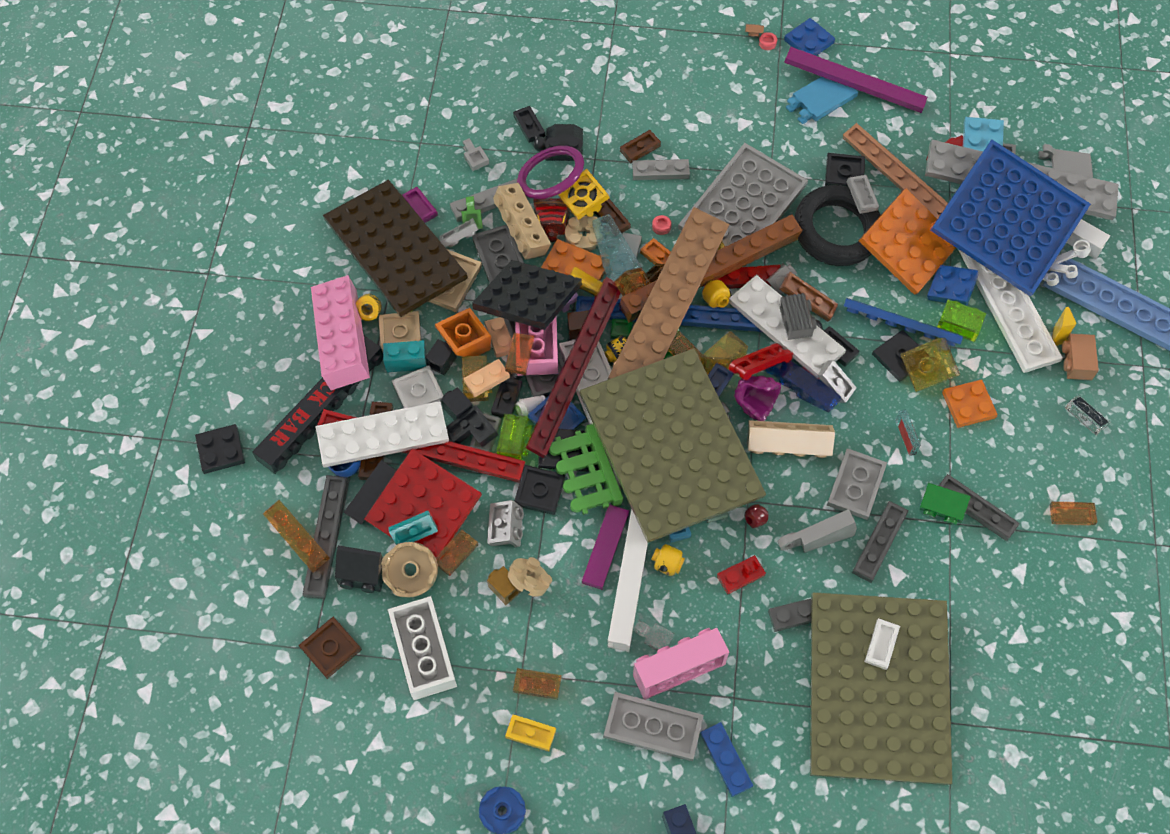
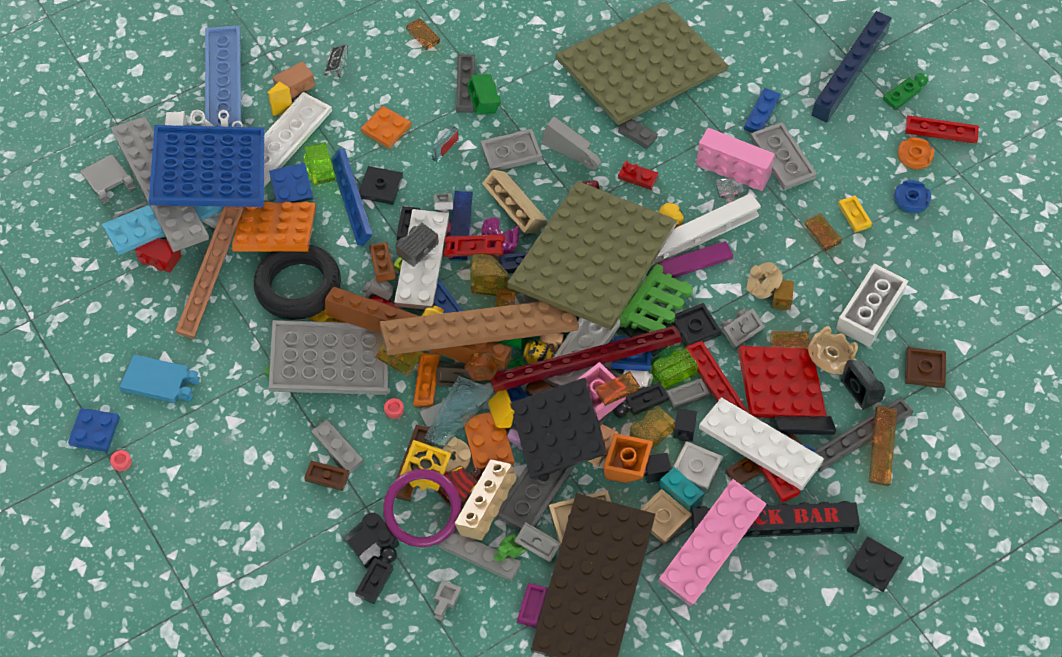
camera: 130 degrees left, 5 degrees down
yellow head [356,294,382,321] -> none
teal plate [388,511,438,545] -> none
black plate [446,405,499,447] -> none
light nougat plate [463,359,510,398] -> none
nougat plate [745,24,764,36] -> none
magenta tile [784,47,928,113] -> none
black plate [825,153,865,186] -> none
light grey plate [847,175,879,214] -> none
dark grey tile [852,501,909,583] -> none
white tile [864,618,900,670] -> none
clear yellow slope [901,338,960,392] -> none

